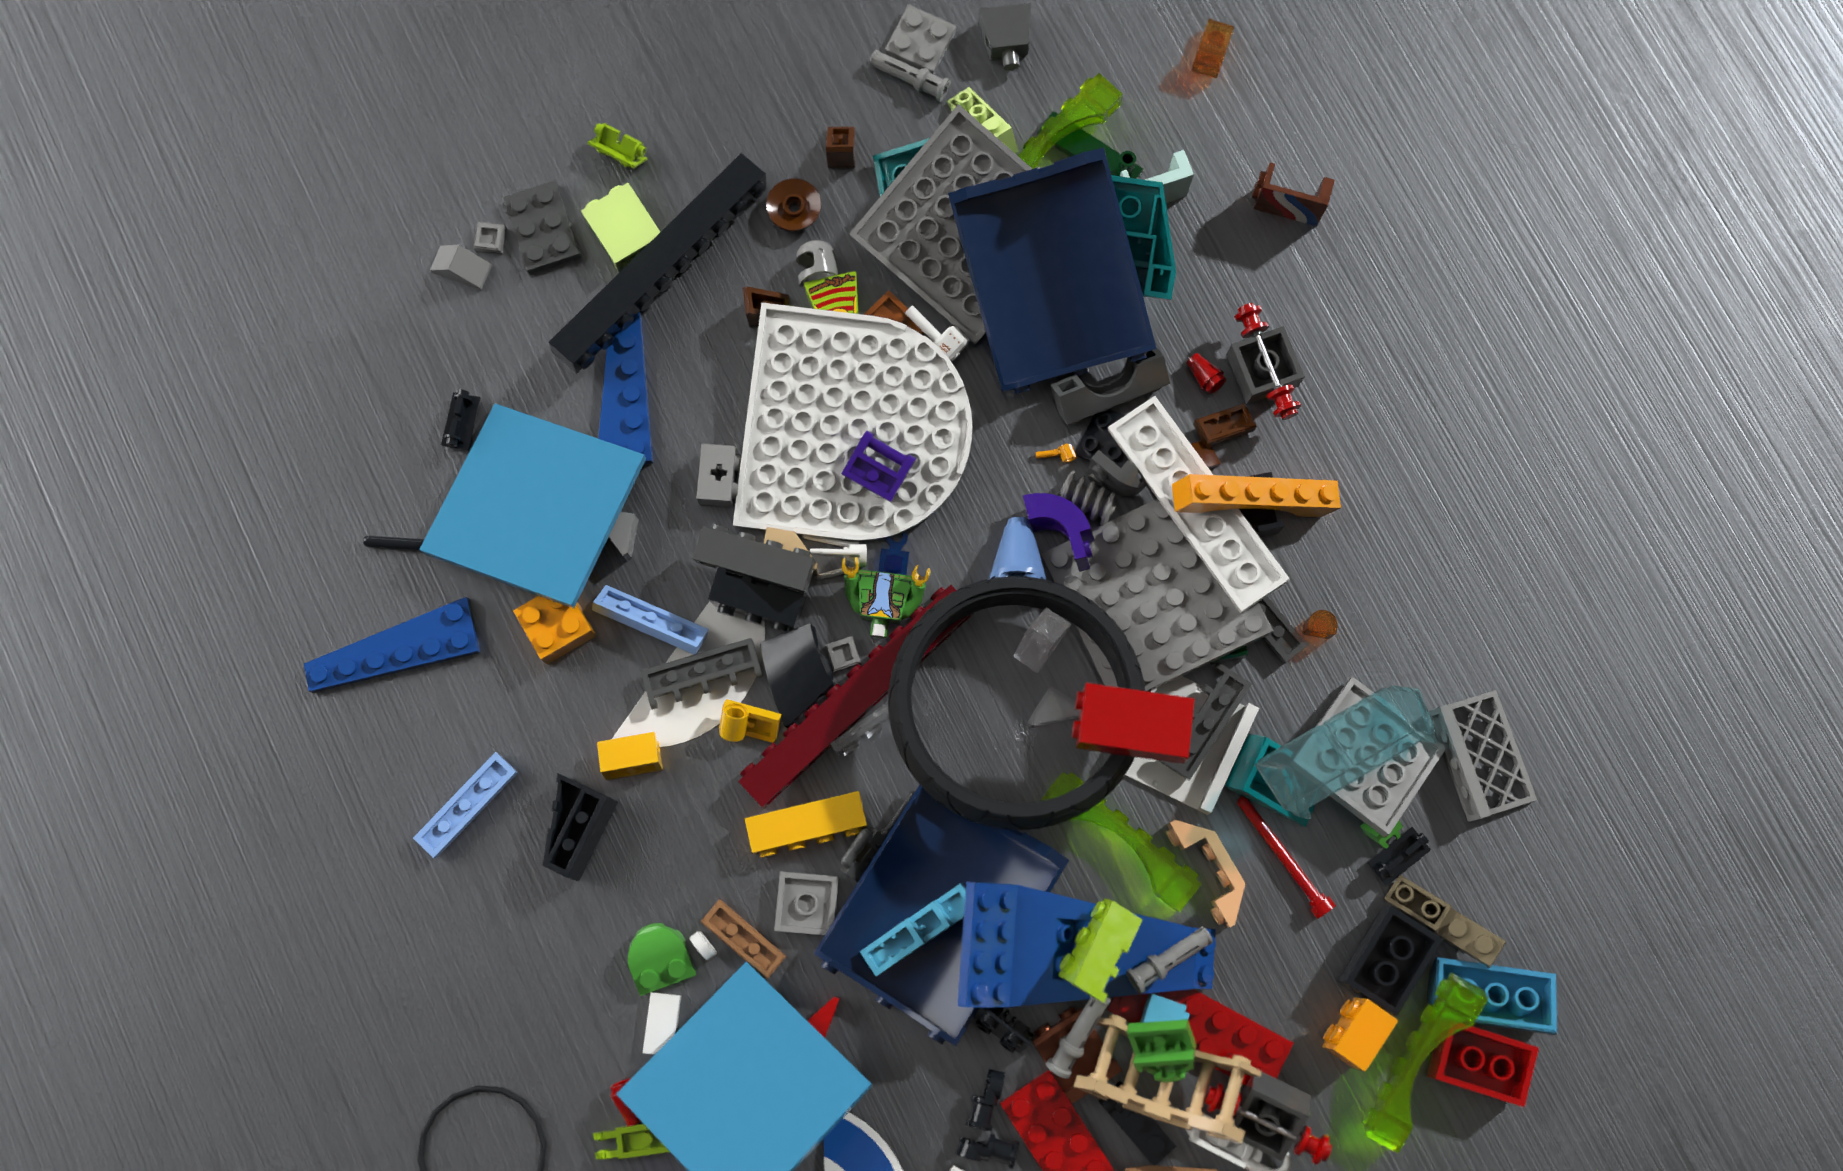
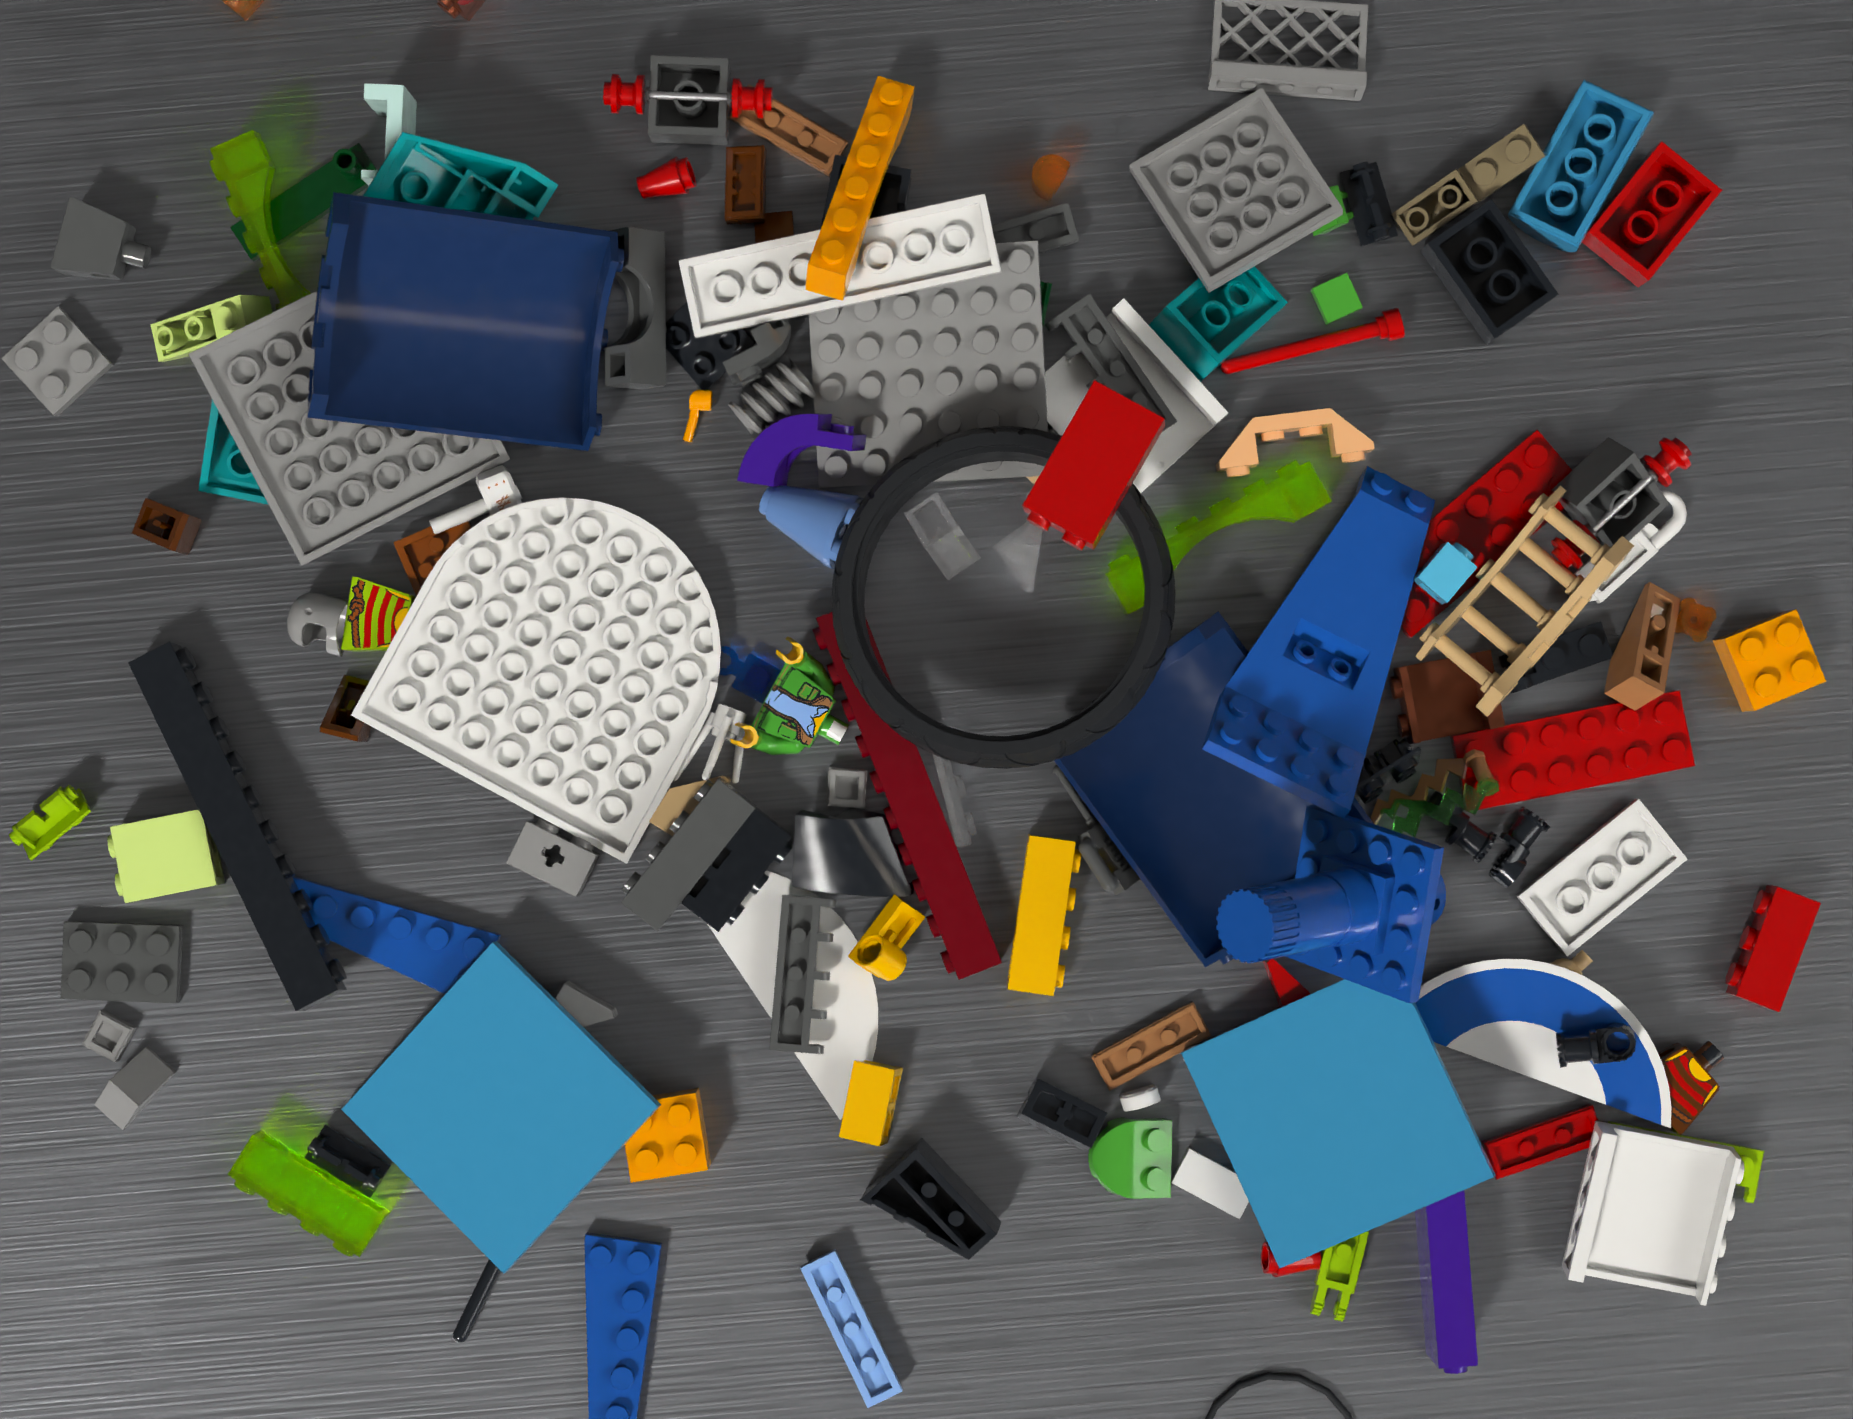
camera: 65 degrees left, 10 degrees up
light blue plate [592,585,709,655] -> none
reddish brown dish [766,178,821,231] -> none
light grey plate [774,871,839,935] -> none
dark purple plate [841,431,916,503] -> none
medium azure slope [860,883,966,976] -> none
light grey pin [869,50,951,102] -> none
light grey pin [1046,997,1110,1078] -> none
lime wedge [1058,898,1142,1003] -> none
light grey pin [1126,926,1213,994] -> none
bright green slope [1127,1019,1196,1082] -> none
clear light blue piece [1255,685,1438,819] -> none
light orange brick [1322,997,1398,1072] -> none
clear neon green arch [1362,972,1488,1154] -> none
none -> clear neon green brick [228,1130,391,1257]
none -> medium nougat tile [729,84,849,177]
none -> black hinge [1016,1079,1108,1151]
none -> blue piece [1216,805,1446,1003]
none -> bright green tile [1310,273,1363,325]
none -> piece [1370,749,1499,838]

